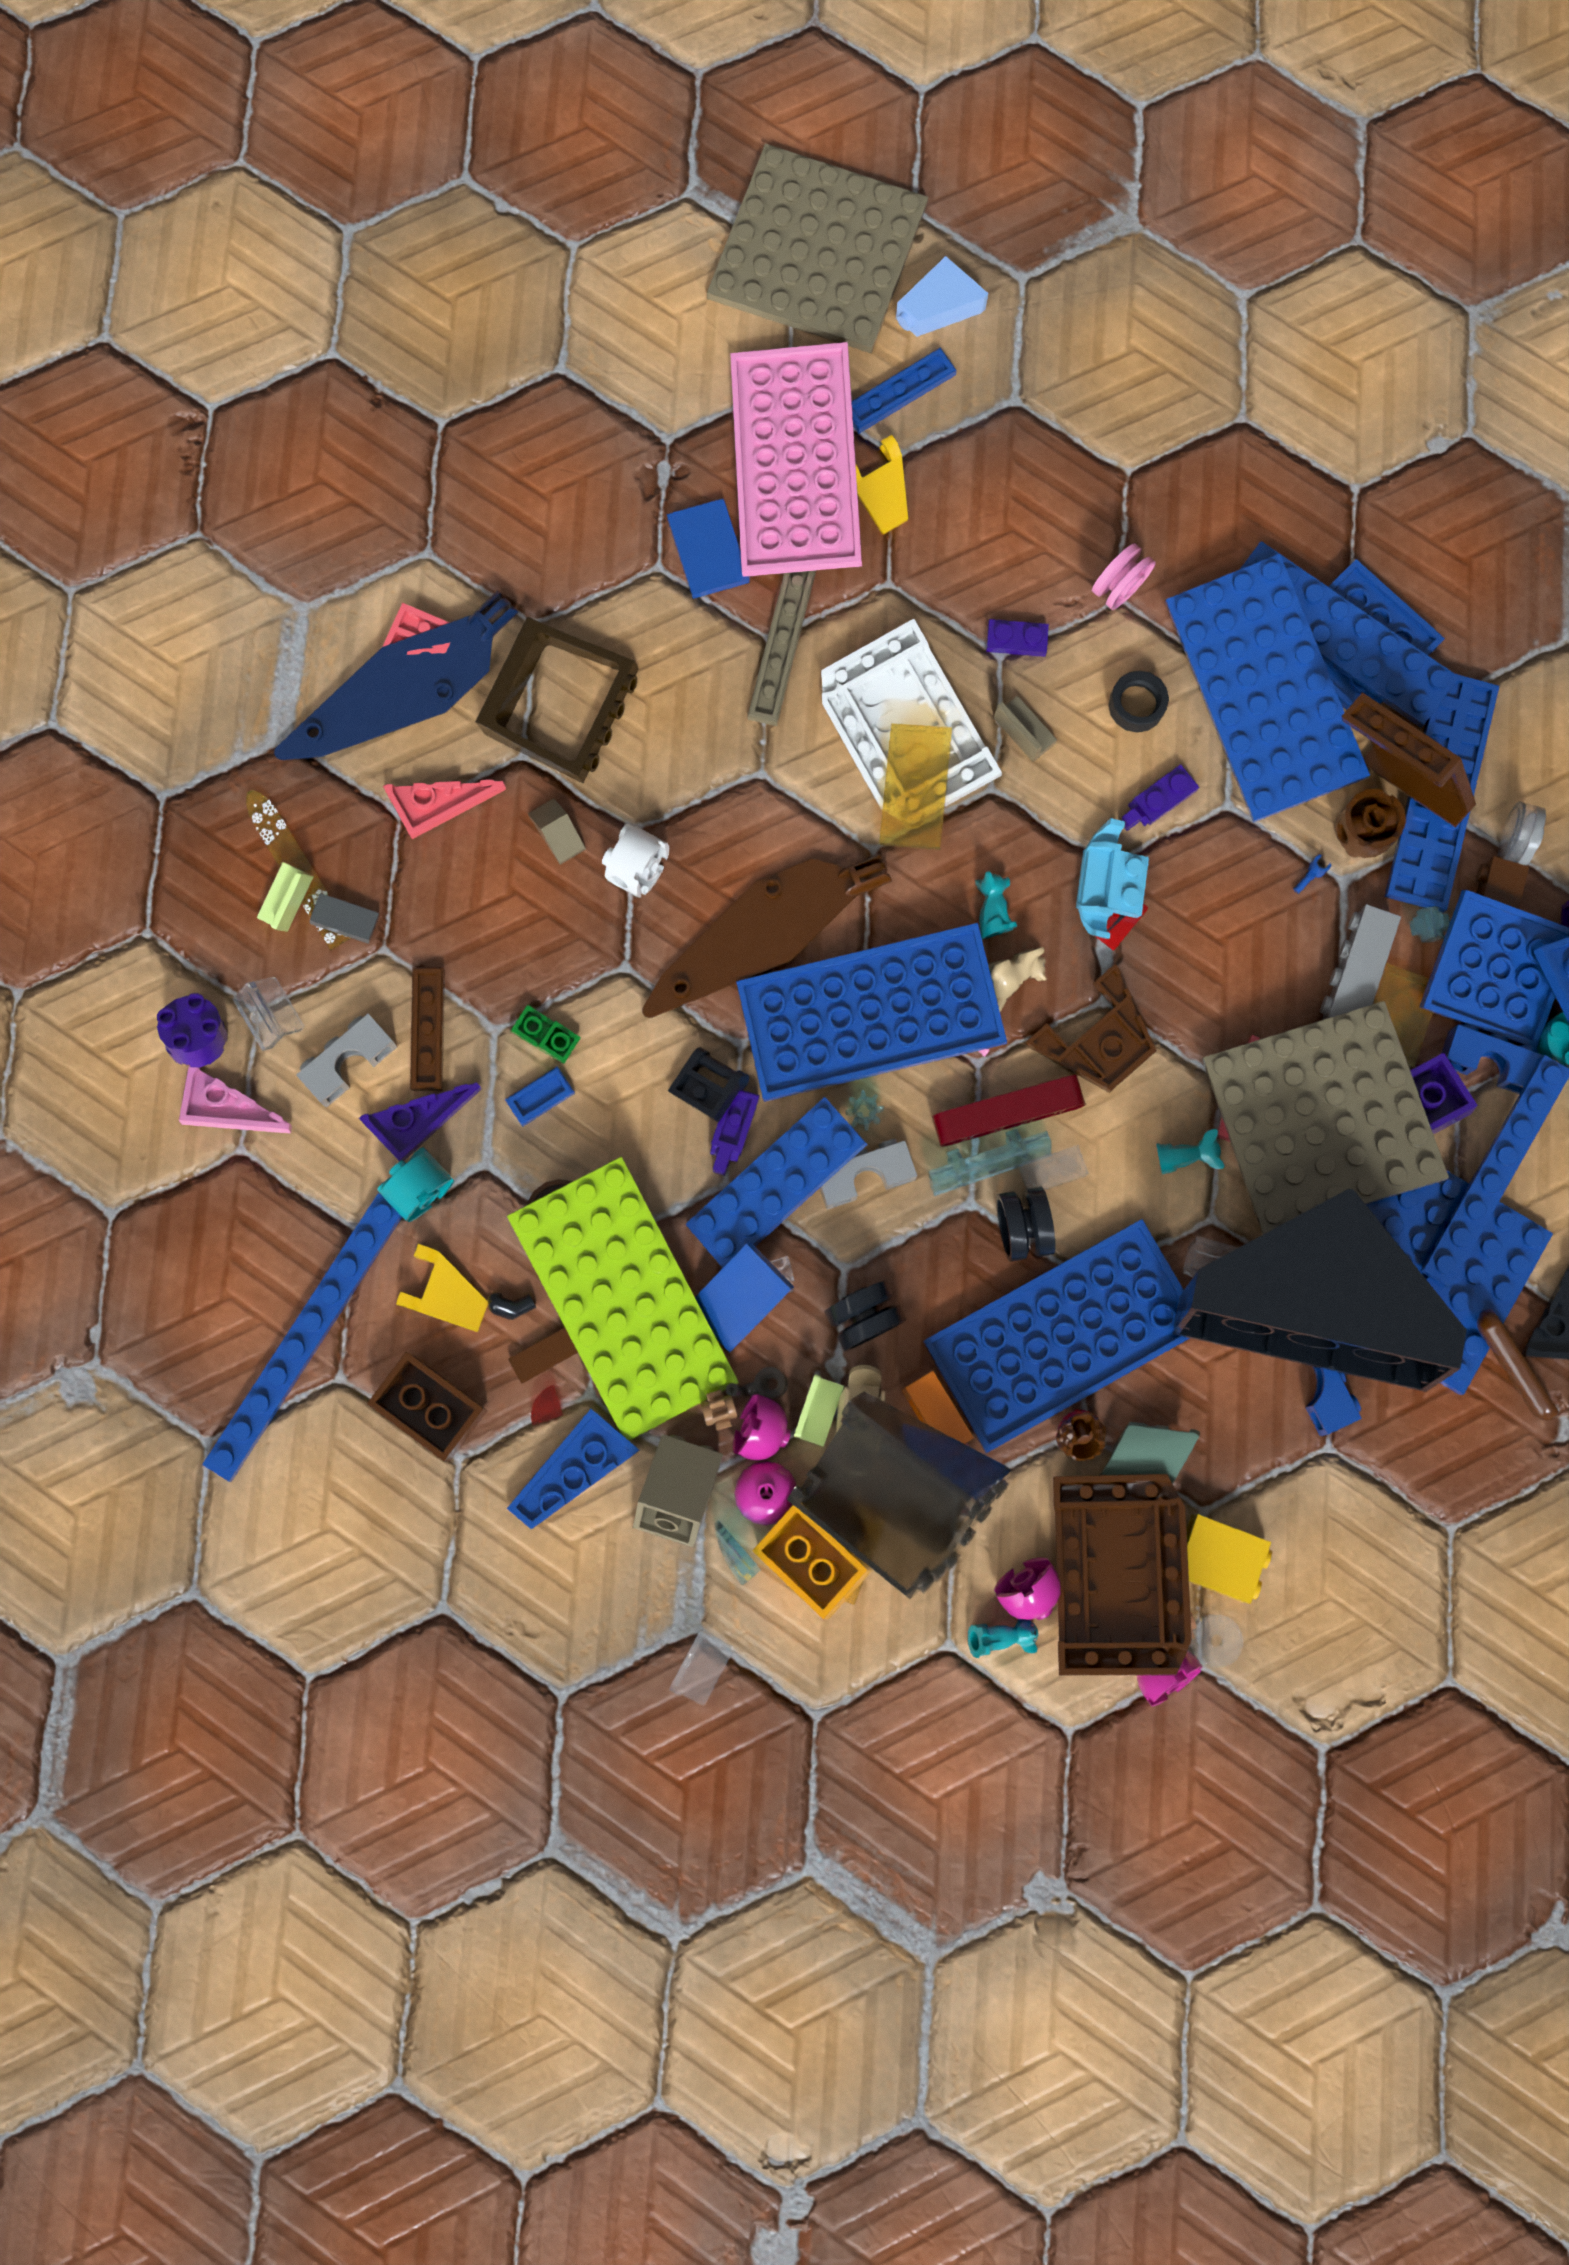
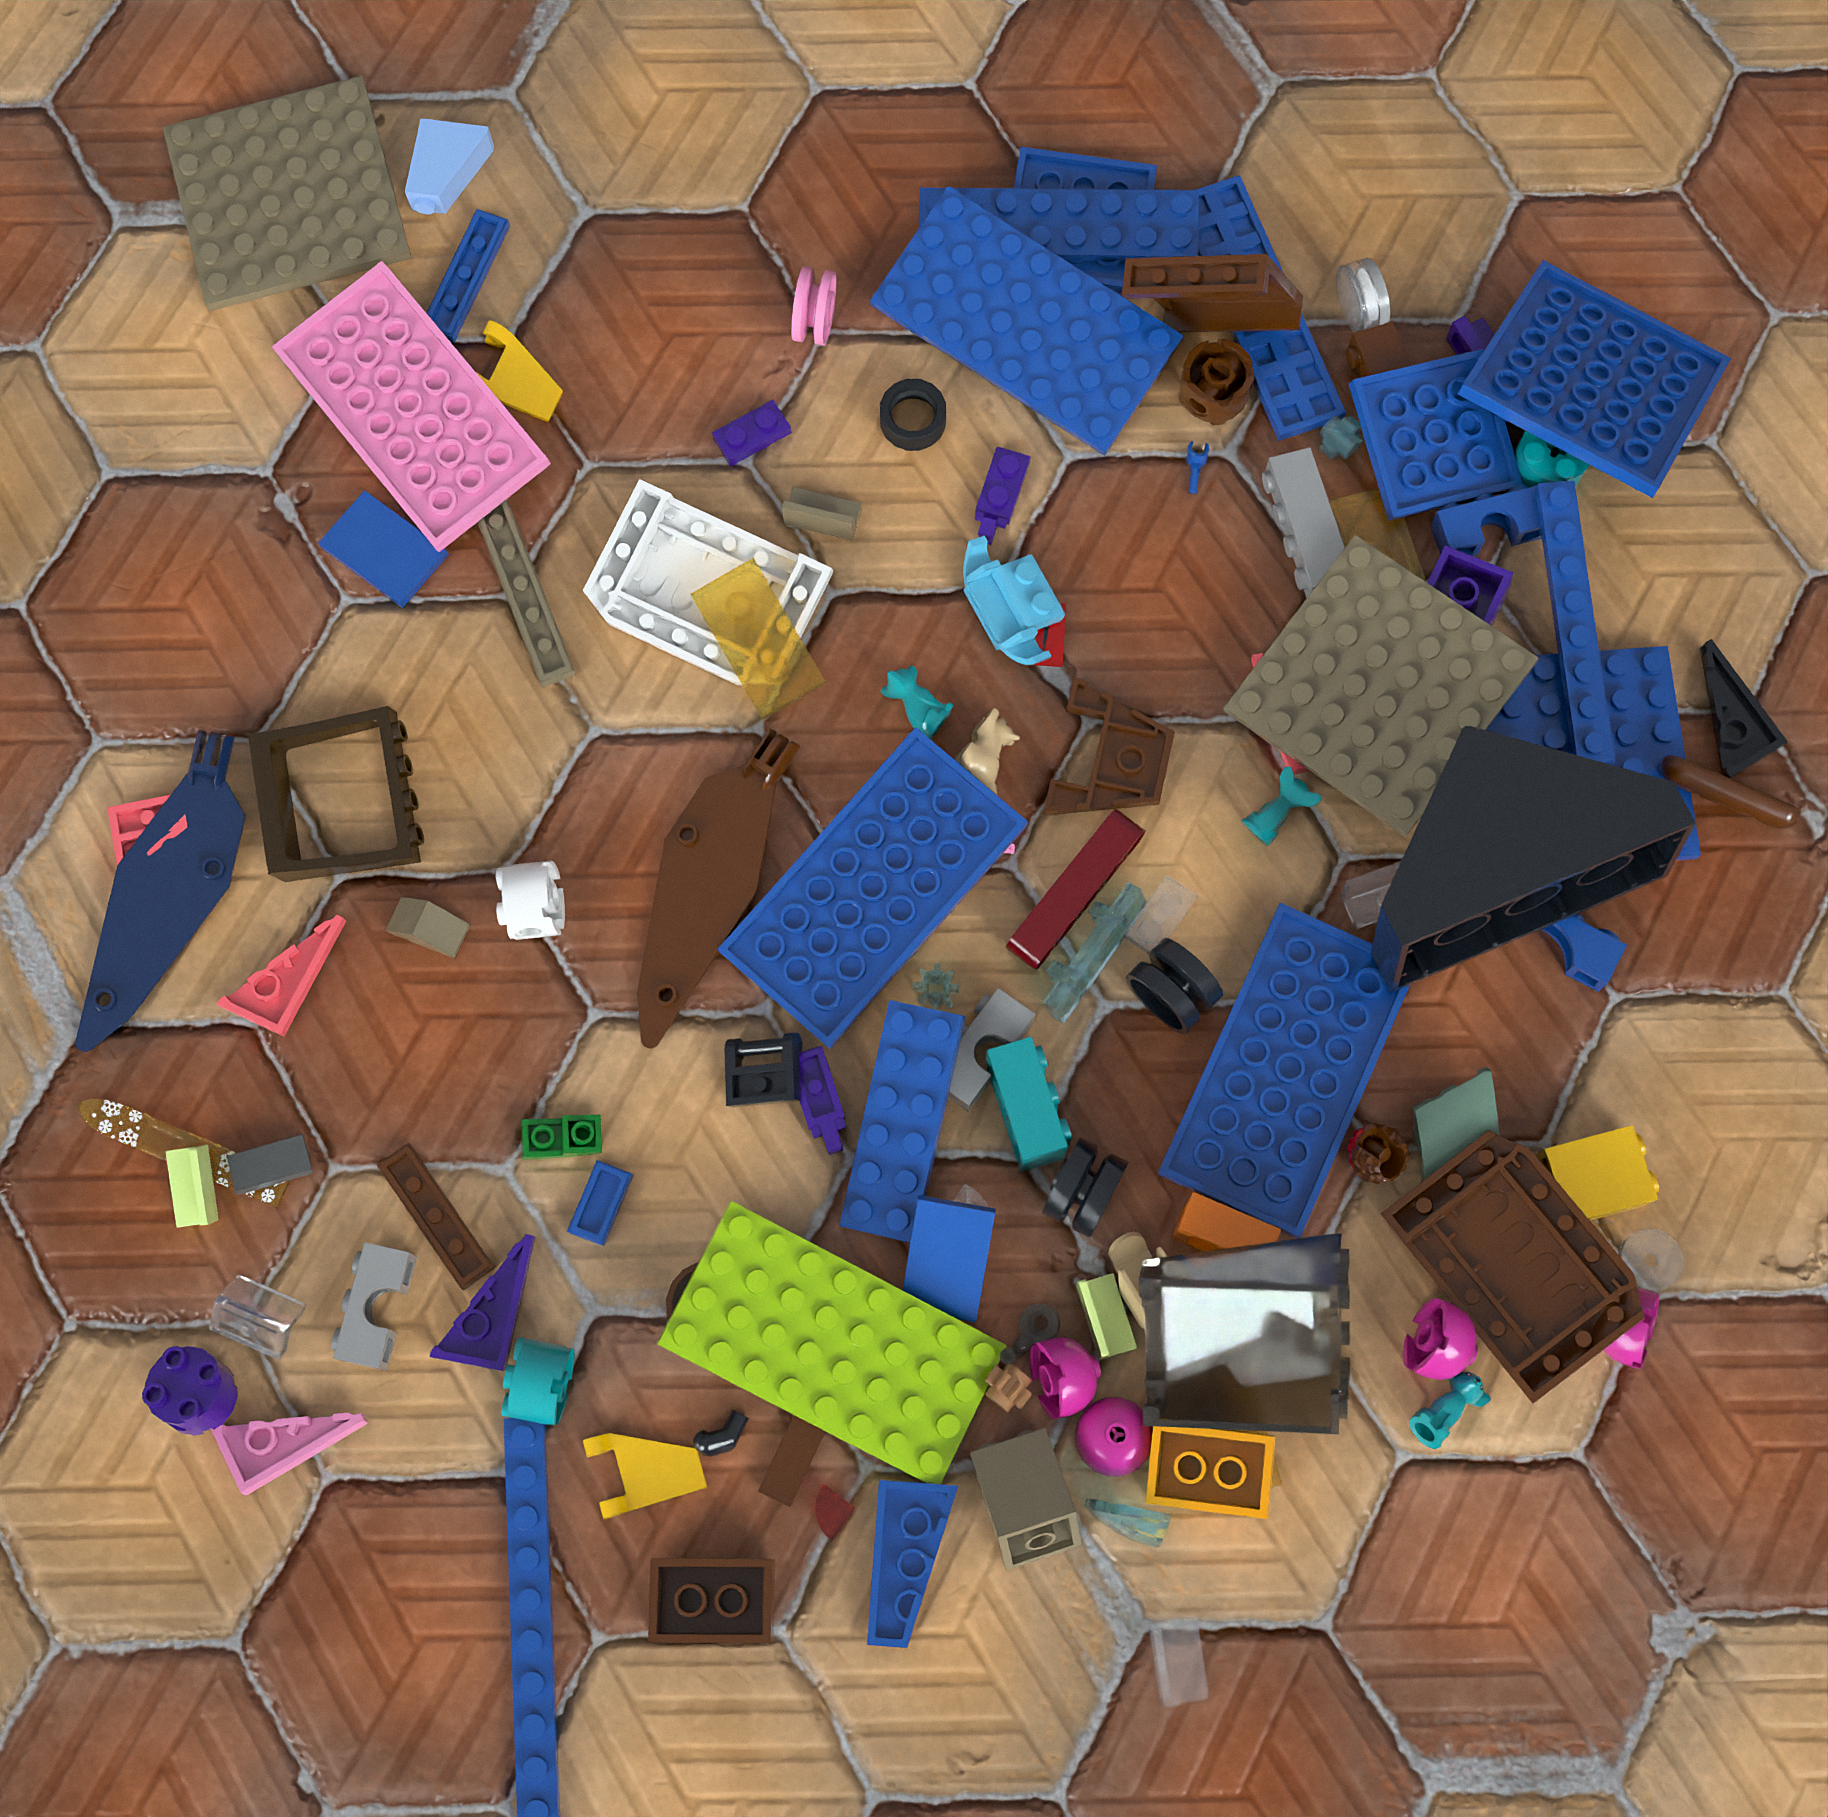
camera: 30 degrees left, 5 degrees down
none -> teal brick [986,1036,1072,1173]

